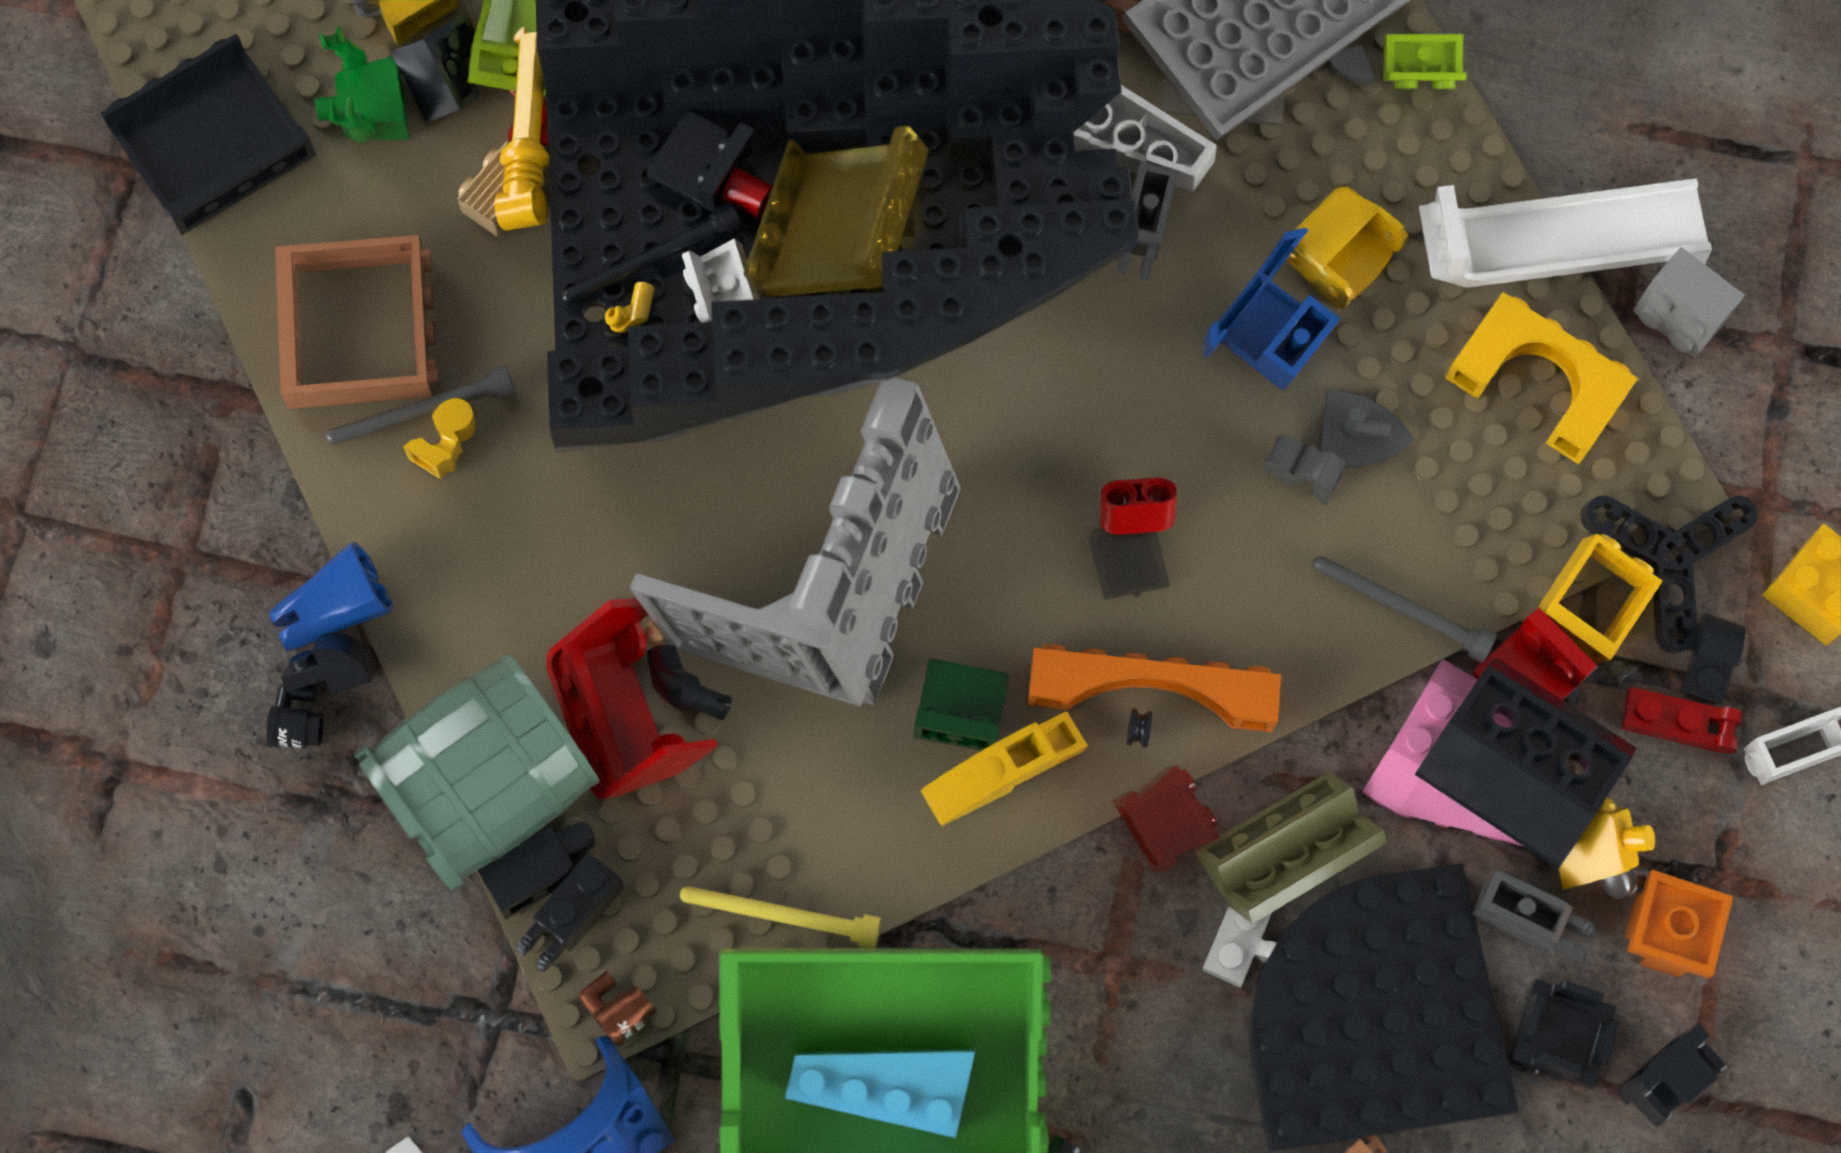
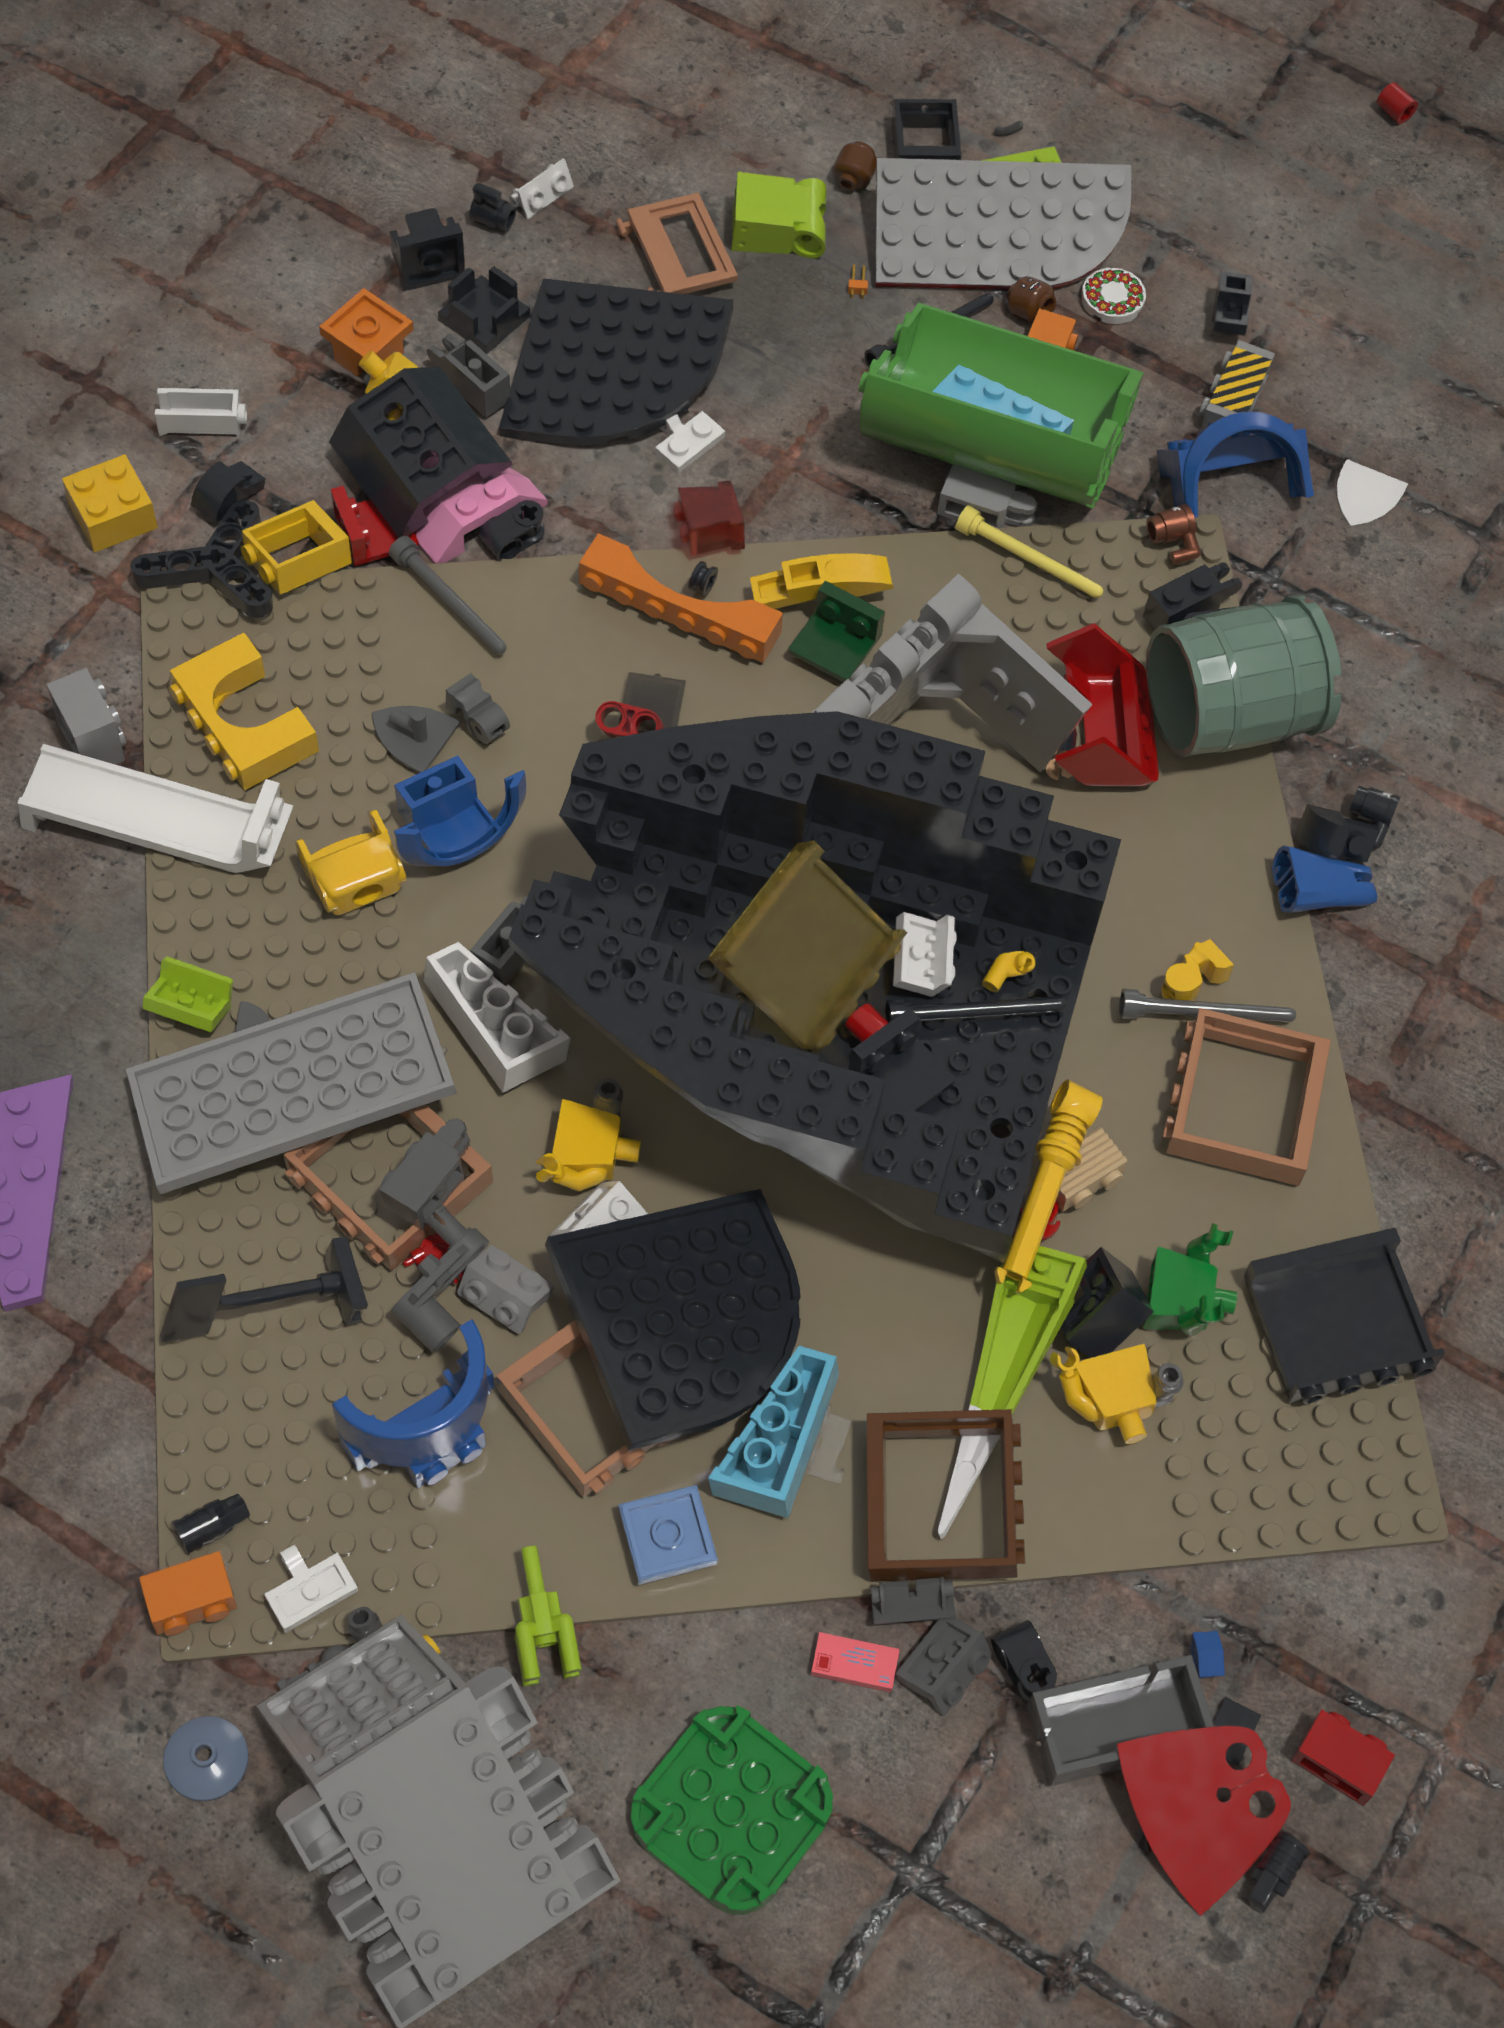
camera: 160 degrees left, 10 degrees down
olive slope [1195,772,1387,924] -> none
red plate [1620,687,1743,754] -> none
none -> black piece [478,500,545,561]

